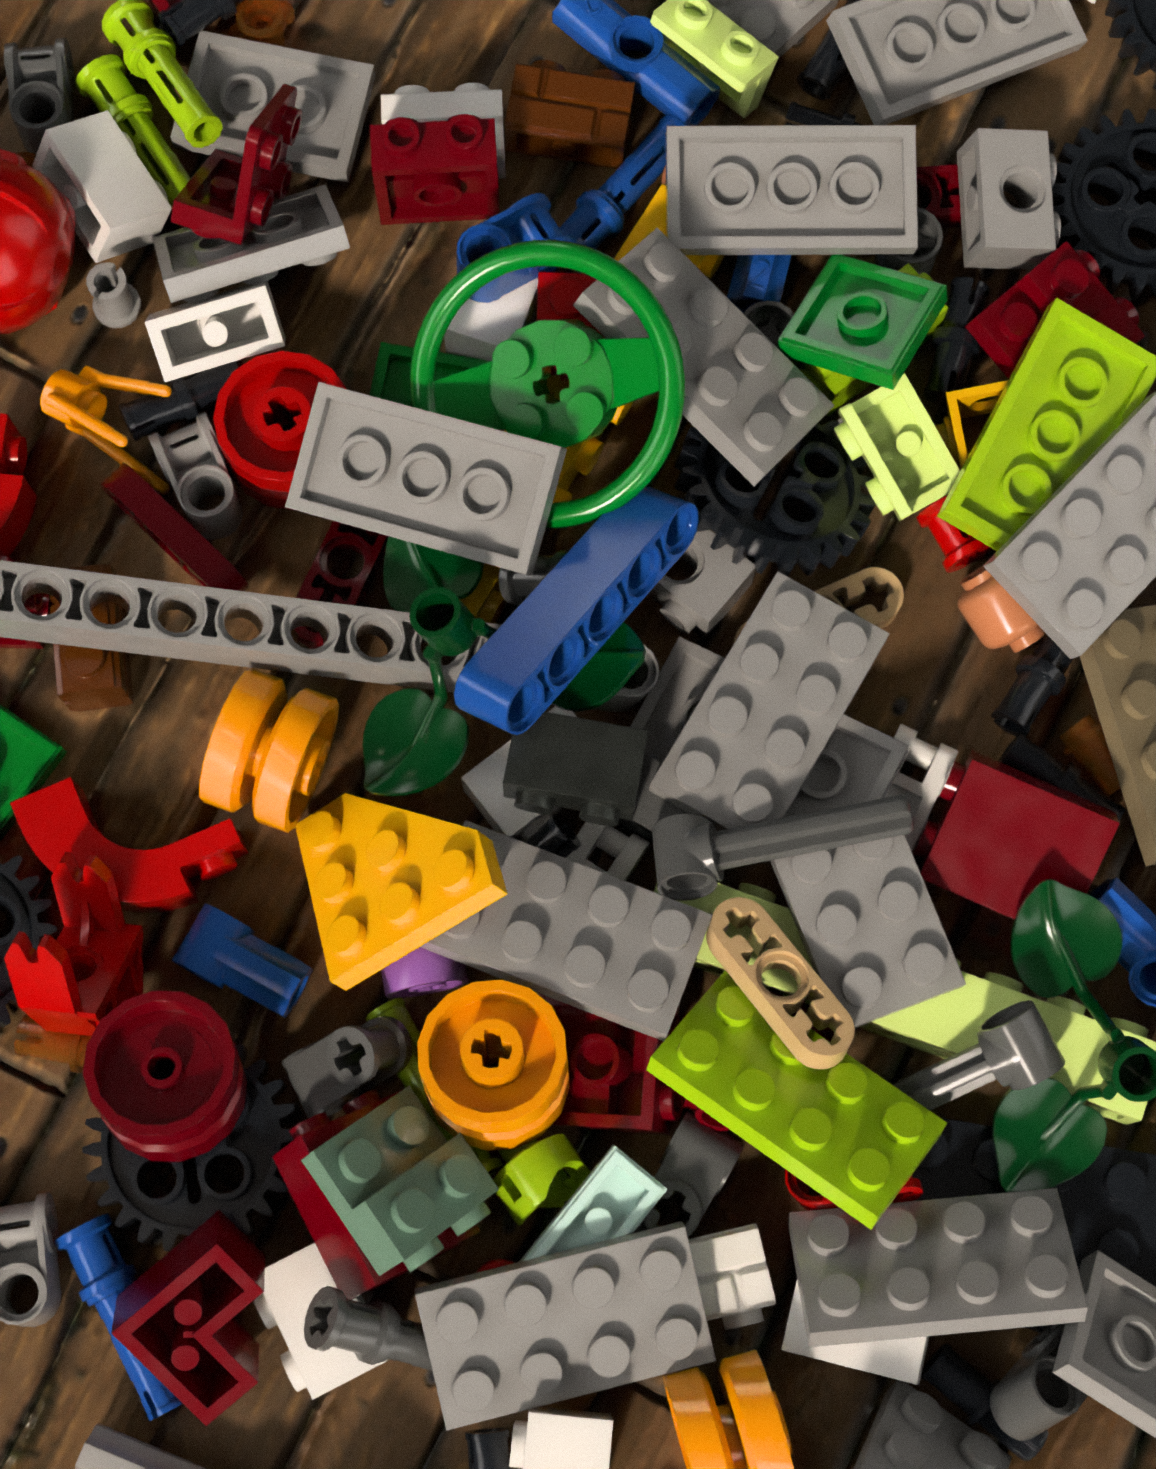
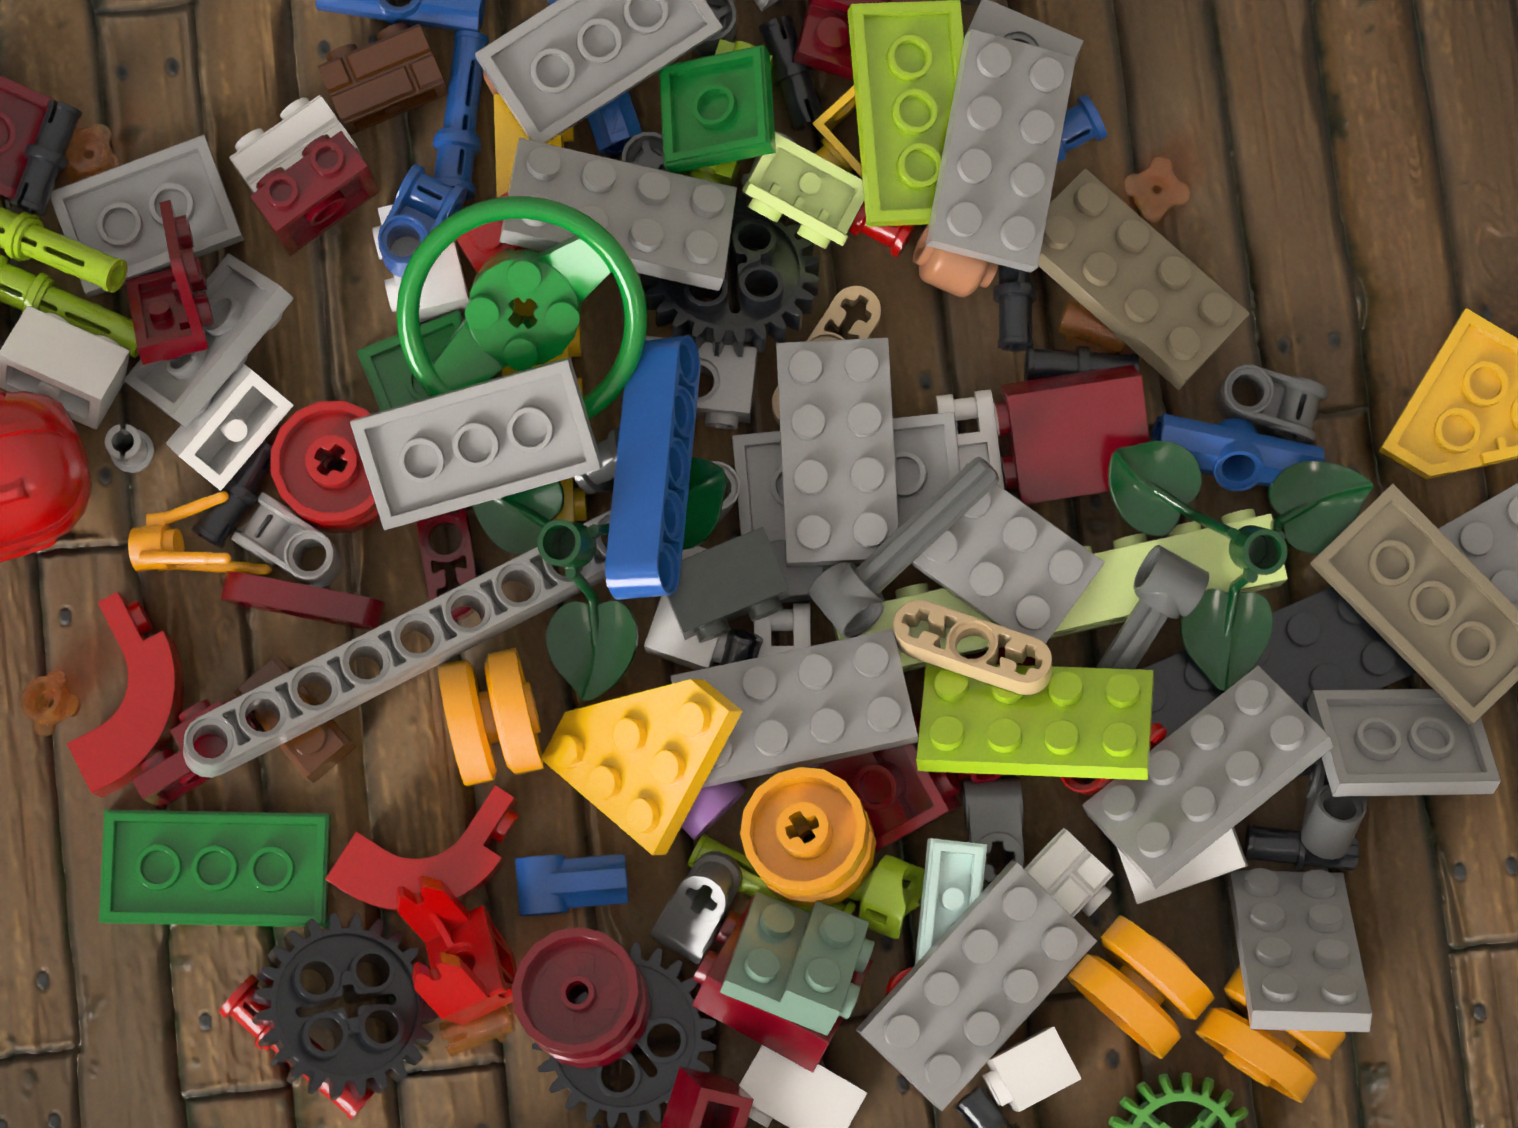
camera: 30 degrees left, 5 degrees up
dark grey pin [304,1286,432,1371] -> none

